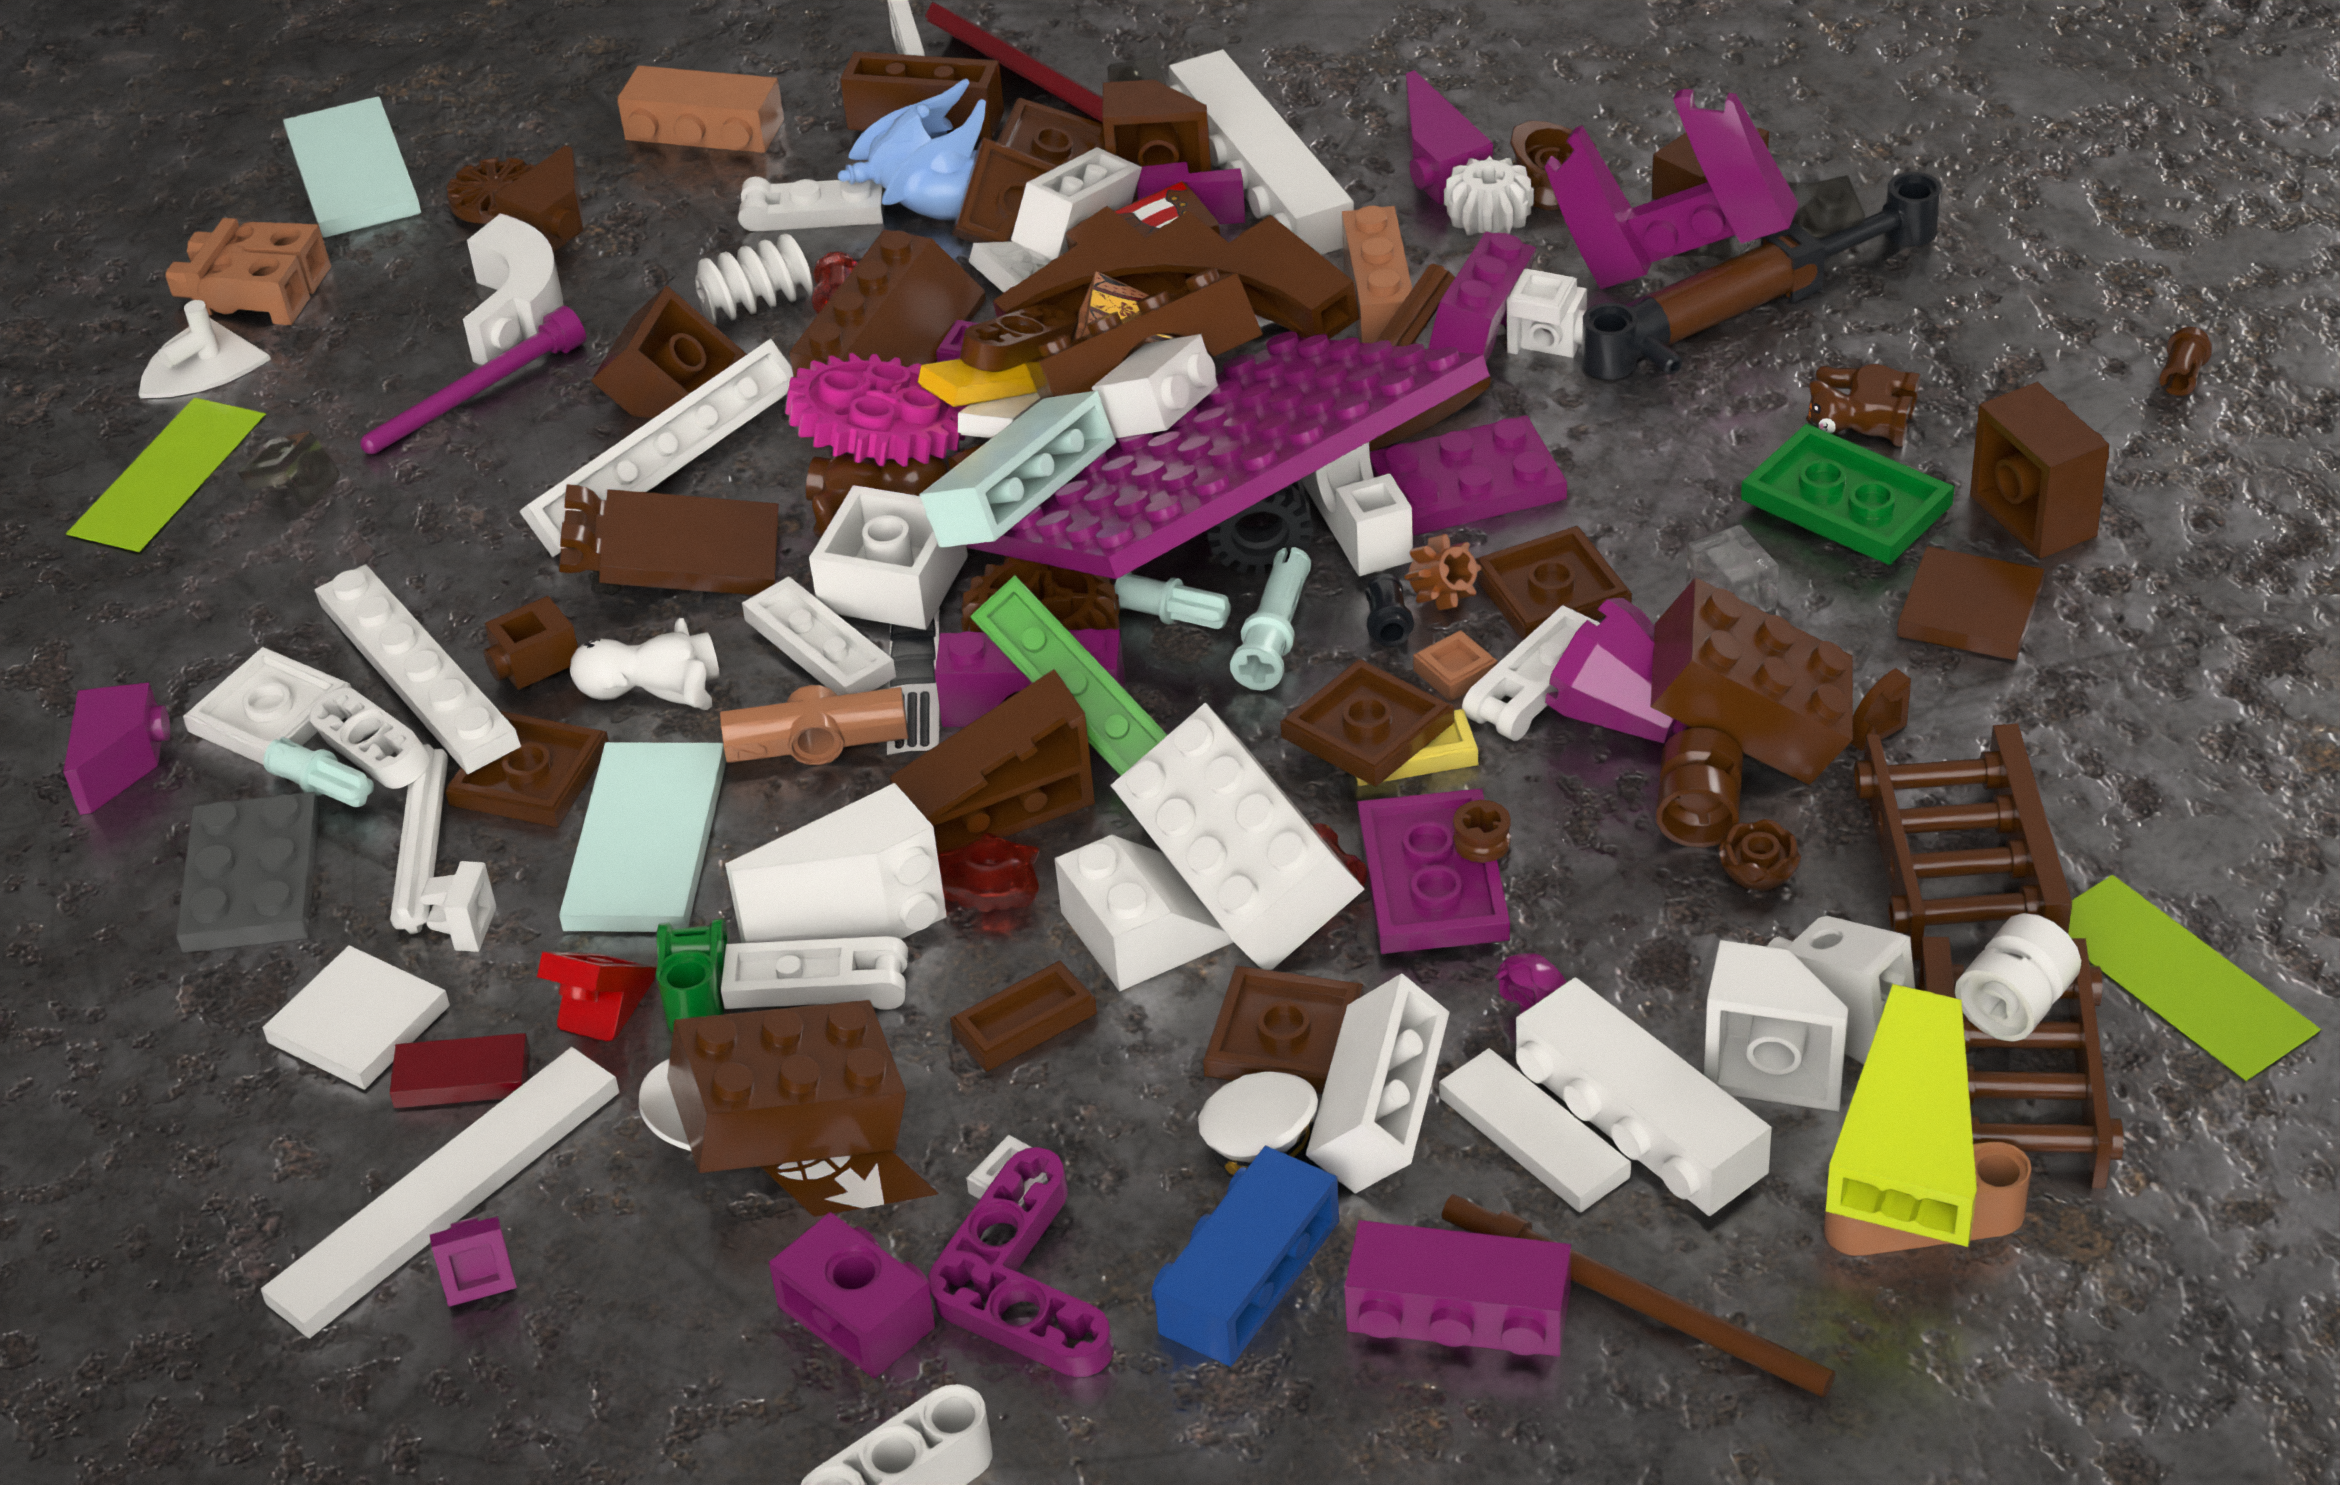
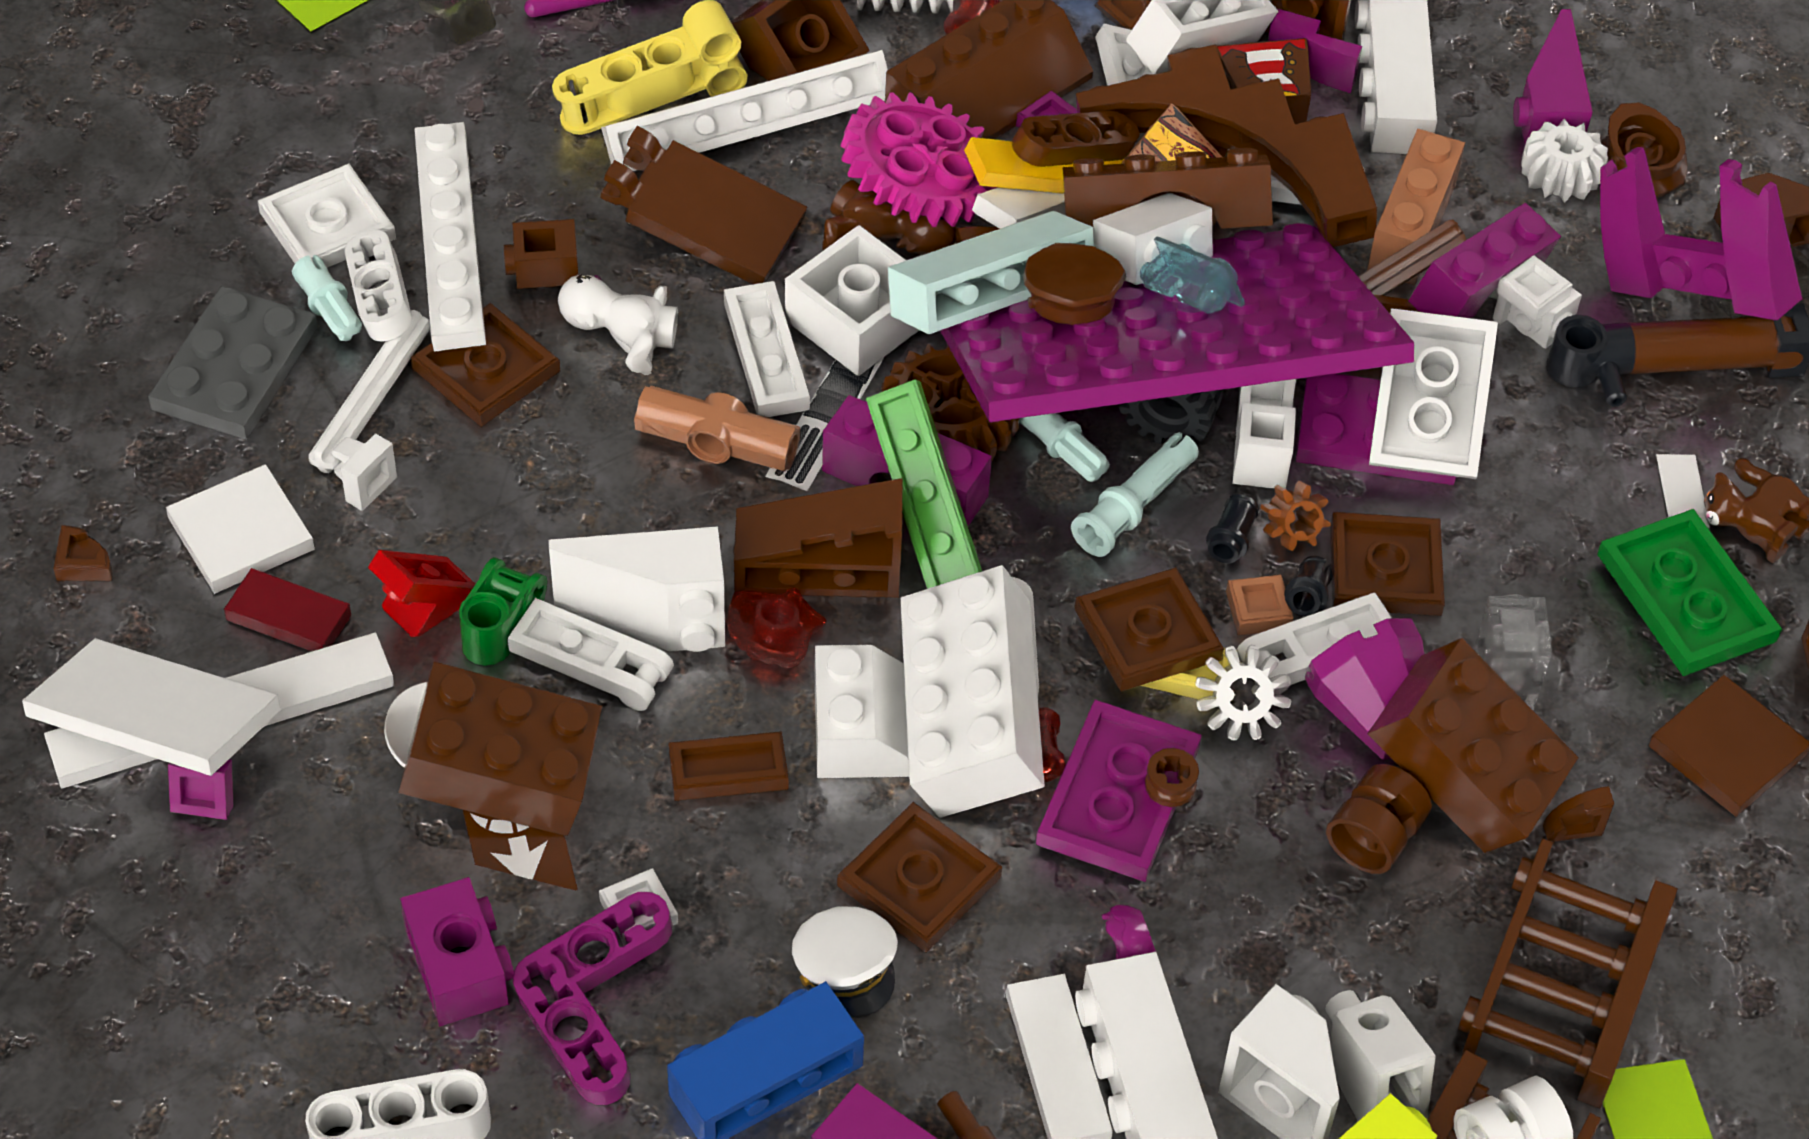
camera: 20 degrees right, 10 degrees up
magenta slope [64,682,170,815] -> none
light aqua tile [559,742,727,932] -> none
white brick [1306,973,1450,1194] -> none
reddish brown plate [1719,819,1801,891] -> none
none -> white tile [22,638,281,776]
none -> reddish brown tile [53,525,113,581]
none -> light yellow piece [552,0,748,135]
none -> reddish brown hat [1023,243,1127,325]
none -> clear light blue hinge [1140,236,1245,313]
none -> white gear [1195,645,1291,740]
none -> black pin [1284,556,1334,616]
none -> white slope [1369,308,1498,479]
none -> white sticker [1656,454,1710,528]

